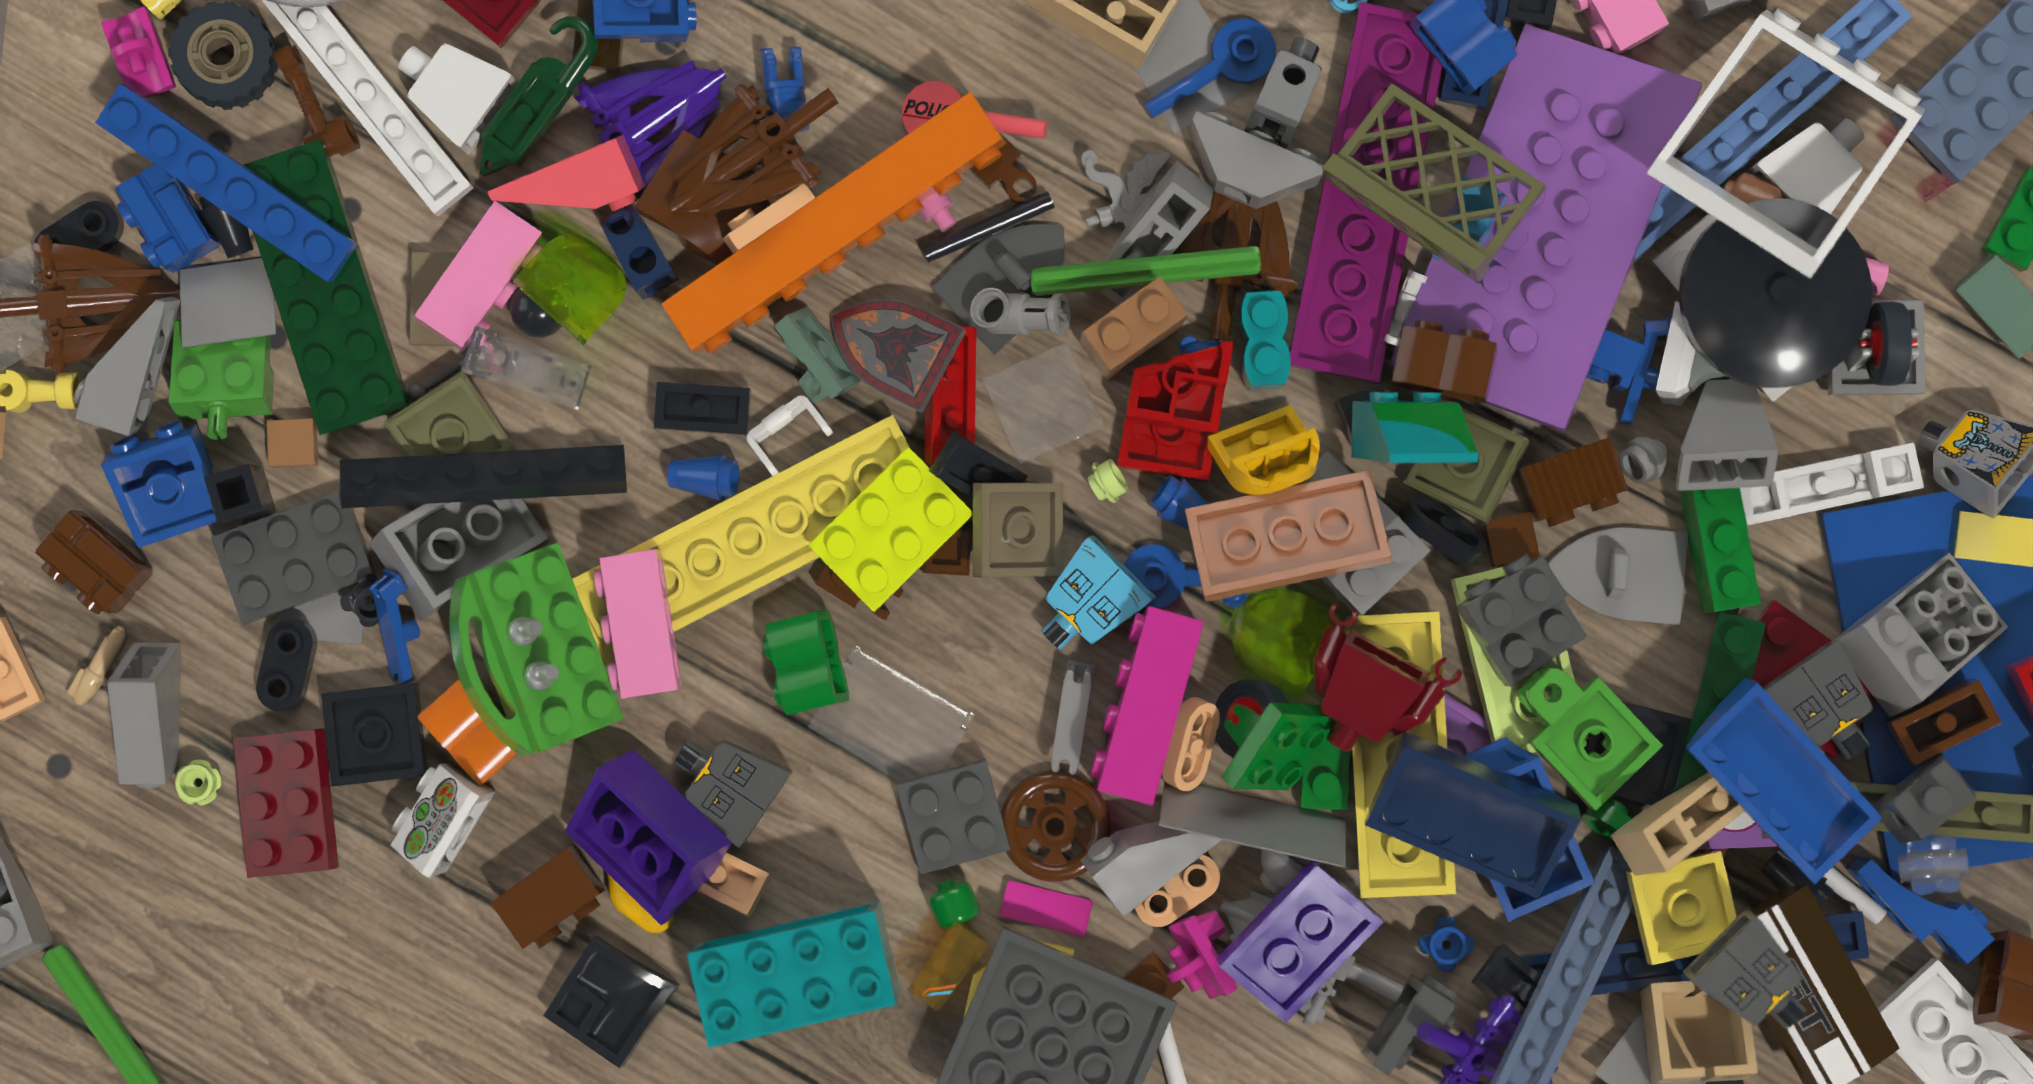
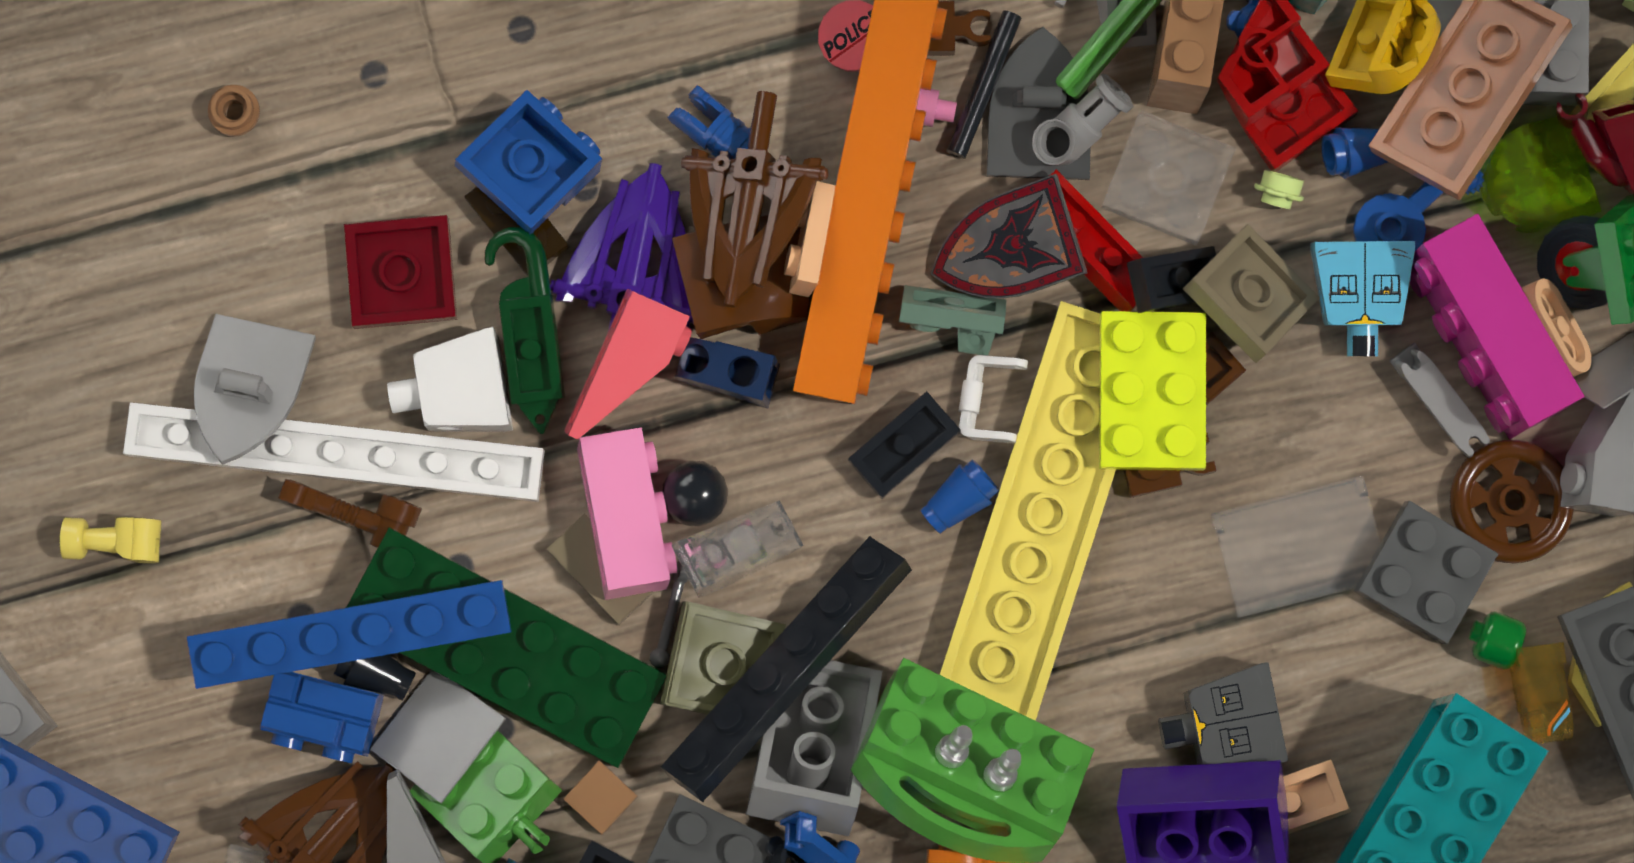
camera: 40 degrees left, 5 degrees down
black plate [33,201,124,265] -> none
dark pink hips [101,6,177,98] -> none
black wheel [168,1,279,110] -> none
clear neon green slope [513,234,626,345] -> none
bright pink brick [594,549,683,699] -> none
green brick [762,610,849,715] -> none
dark pink sticker [999,881,1093,936] -> none

